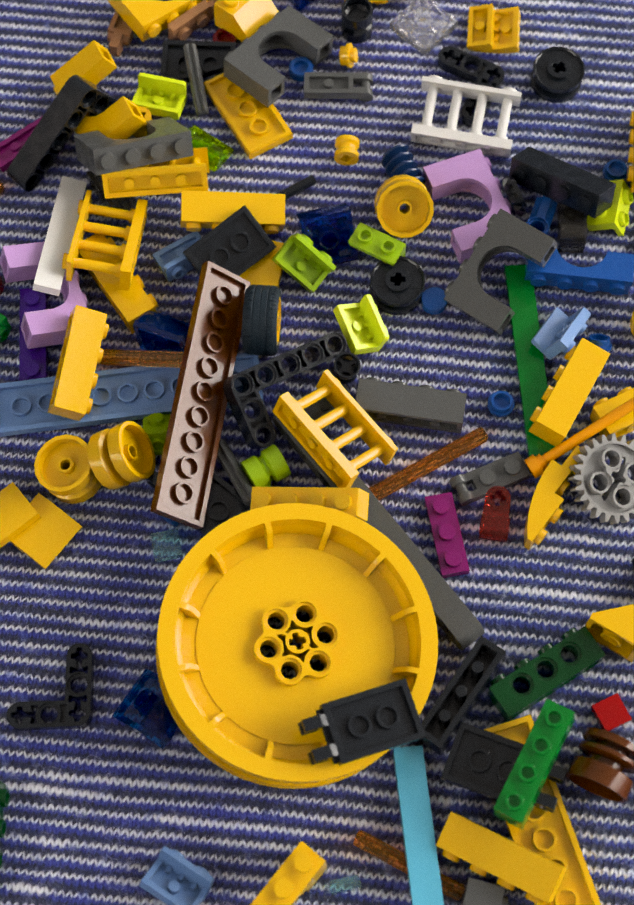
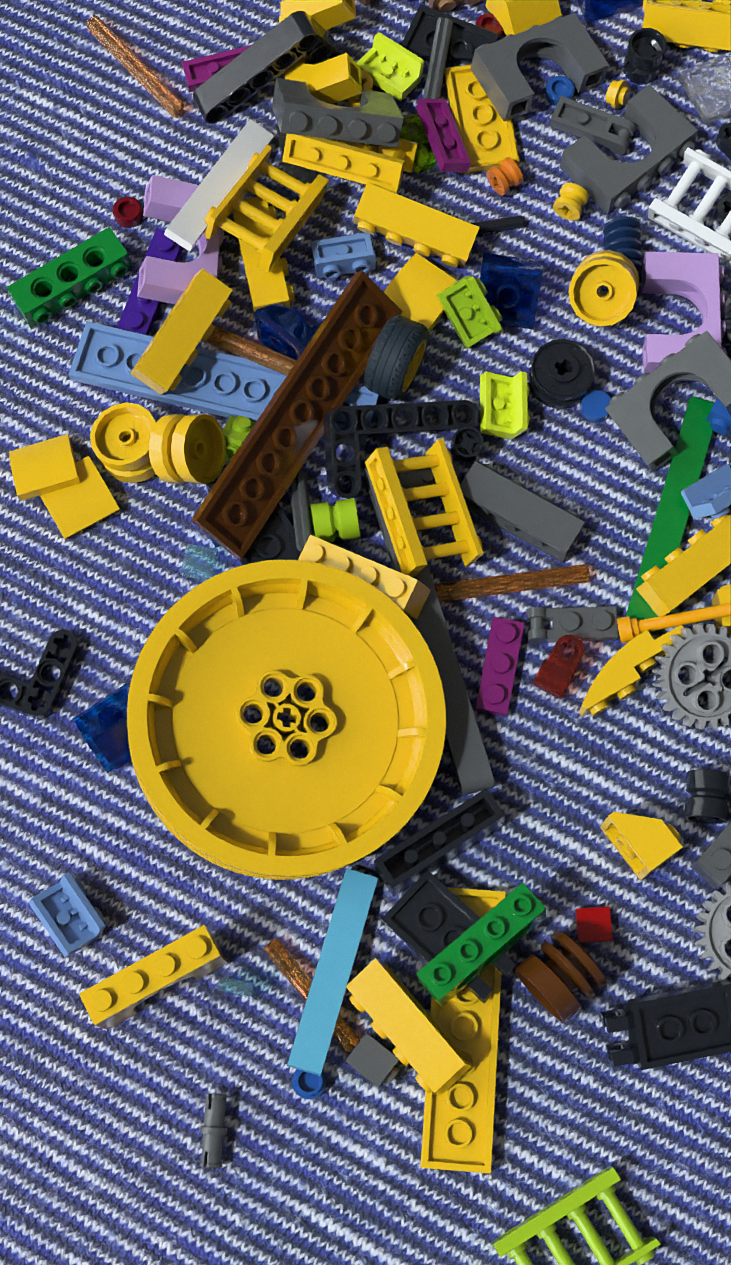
camera: 20 degrees right, 5 degrees up
black tile [183,205,276,276] -> none
black tile [298,679,426,766] -> none
lime bracket [348,222,406,266] -> none
blue plate [487,391,515,417] -> none
dark green brick [487,626,606,722] -> none
none -> magenta plate [416,98,471,172]
none -> orange wheel [486,157,523,196]
none -> dark grey arch [560,84,698,215]

